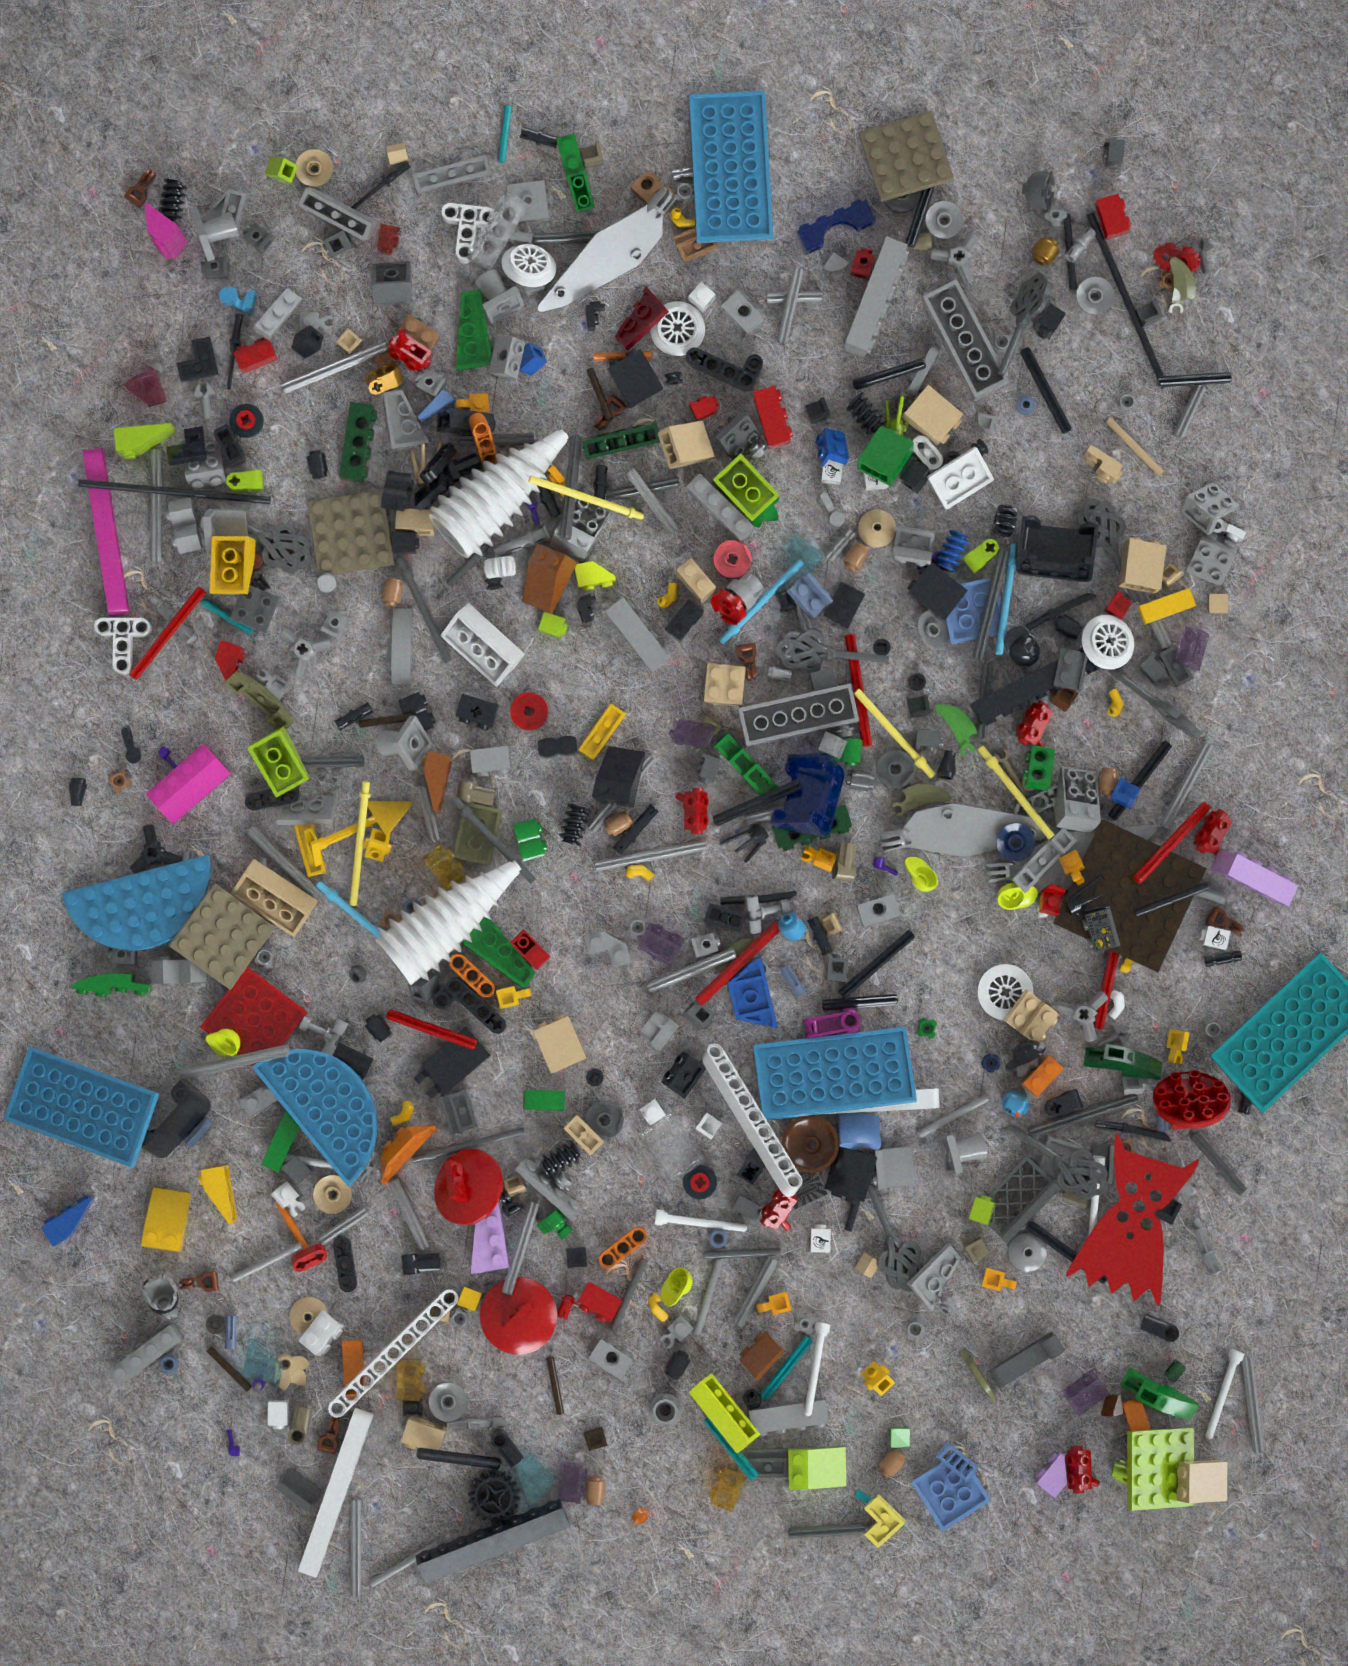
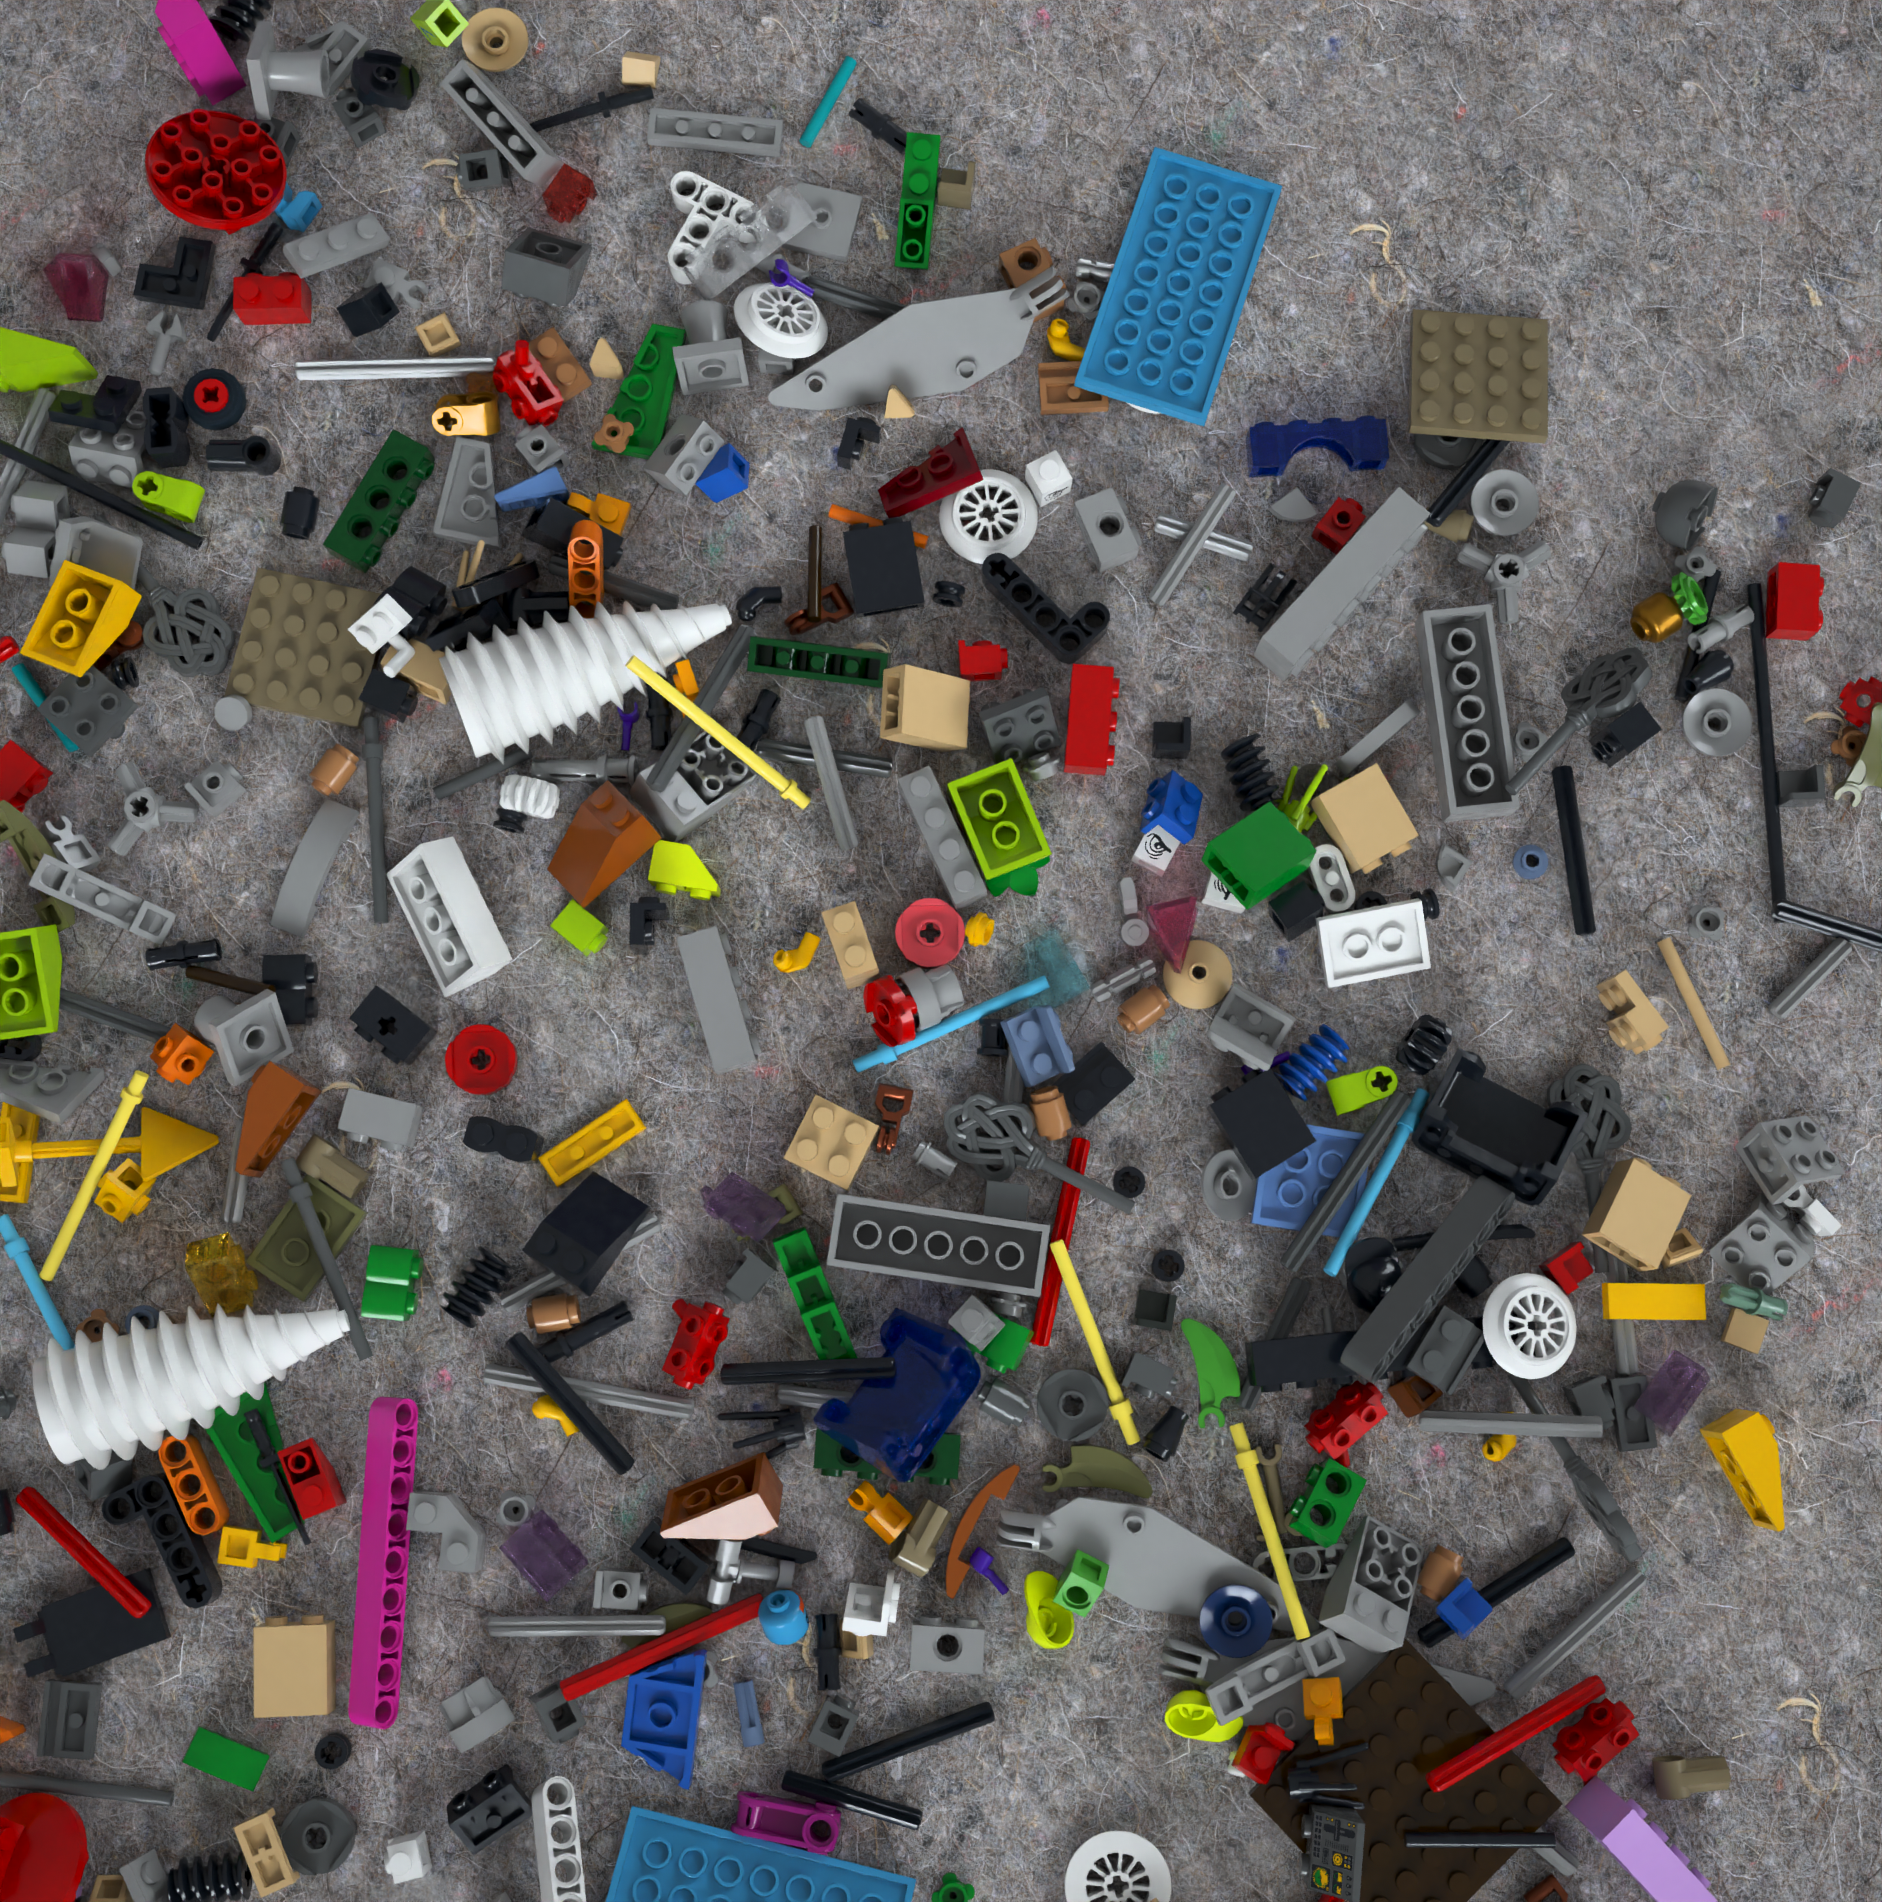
camera: 20 degrees right, 5 degrees down
black brick [665,599,704,643] -> none
black axle [853,358,926,390] -> none
none -> light grey slope [28,853,177,946]
none -> red bracket [145,109,287,235]
none -> orange brick [149,1023,215,1086]
none -> black piece [205,435,281,476]
none -> black sword [244,1408,312,1546]
none -> white plate [348,593,415,678]
none -> dark pink beam [348,1396,418,1730]
none -> black plate [350,49,420,110]
none -> black axle [505,1331,635,1475]
none -> tan slope [589,337,625,380]
none -> medium nougat plate [594,414,634,453]
none -> dark orange slope [660,1452,783,1540]
none -> black arm [736,586,782,621]
none -> dark purple hand [769,259,815,297]
none -> white bracket [842,1569,901,1636]
none -> tan slope [884,384,915,418]
none -> dark orange slope [946,1462,1021,1599]
none -> yellow plate [965,912,994,947]
none -> medium nougat brick [1029,1086,1072,1141]
none -> bright green brick [1053,1549,1110,1618]
none -> clear pink slope [1146,896,1198,974]
none -> black arm [1233,563,1298,633]
none -> dark grey beam [1341,1175,1515,1383]
none -> light grey axle [1419,1410,1603,1438]
none -> dark tan piece [1652,1755,1731,1800]
none -> bright green gear [1671,572,1708,625]
none -> black cone [1682,650,1734,695]
none -> yellow slope [1699,1409,1785,1532]
none -> sand green axle [1719,1283,1788,1321]

